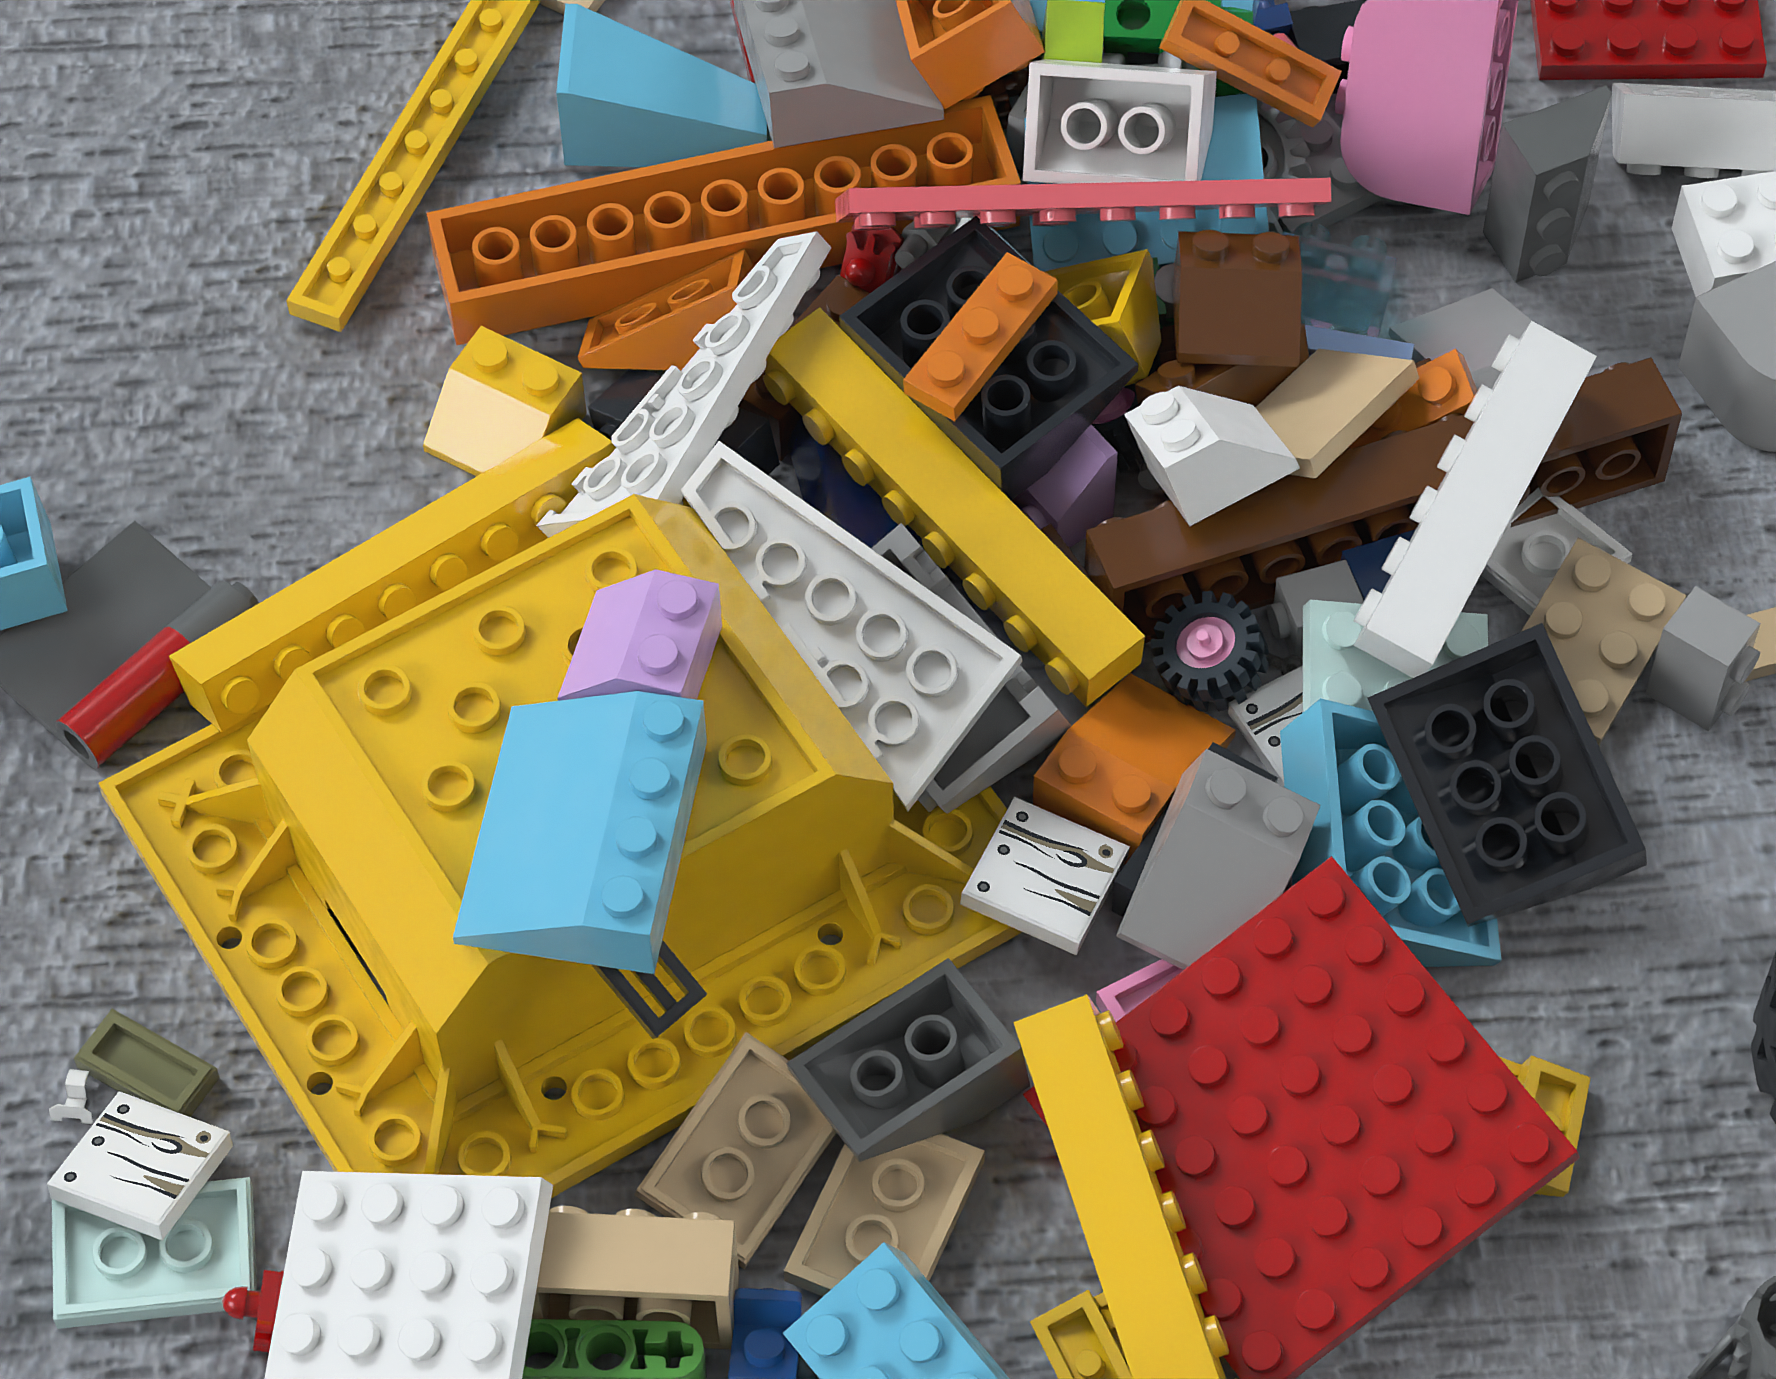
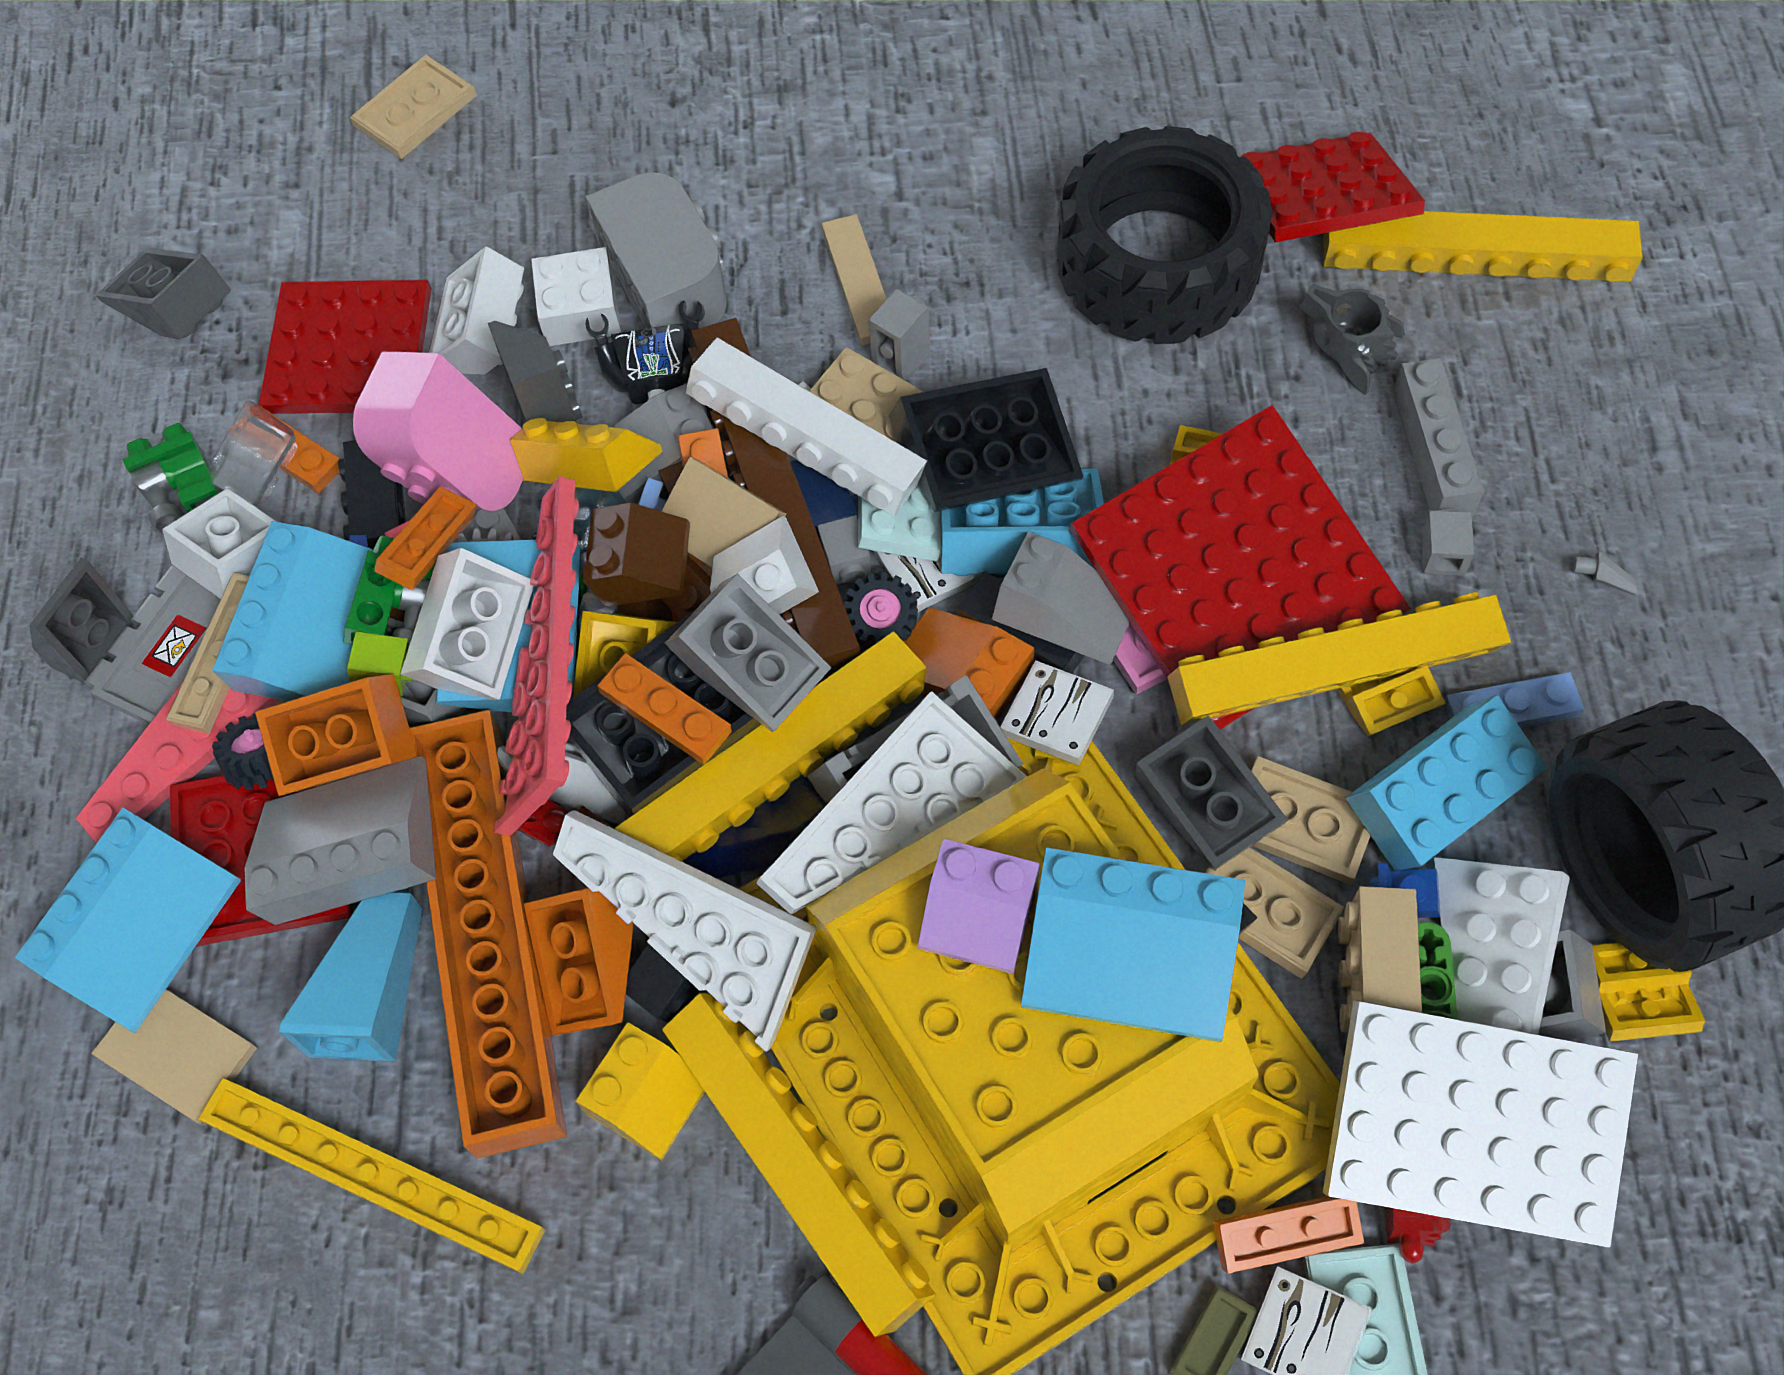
camera: 85 degrees left, 5 degrees up
none -> yellow slope [510,418,663,492]
none -> black torso [585,301,705,404]
none -> light grey slope [665,573,831,732]
none -> plate [1213,1196,1364,1274]

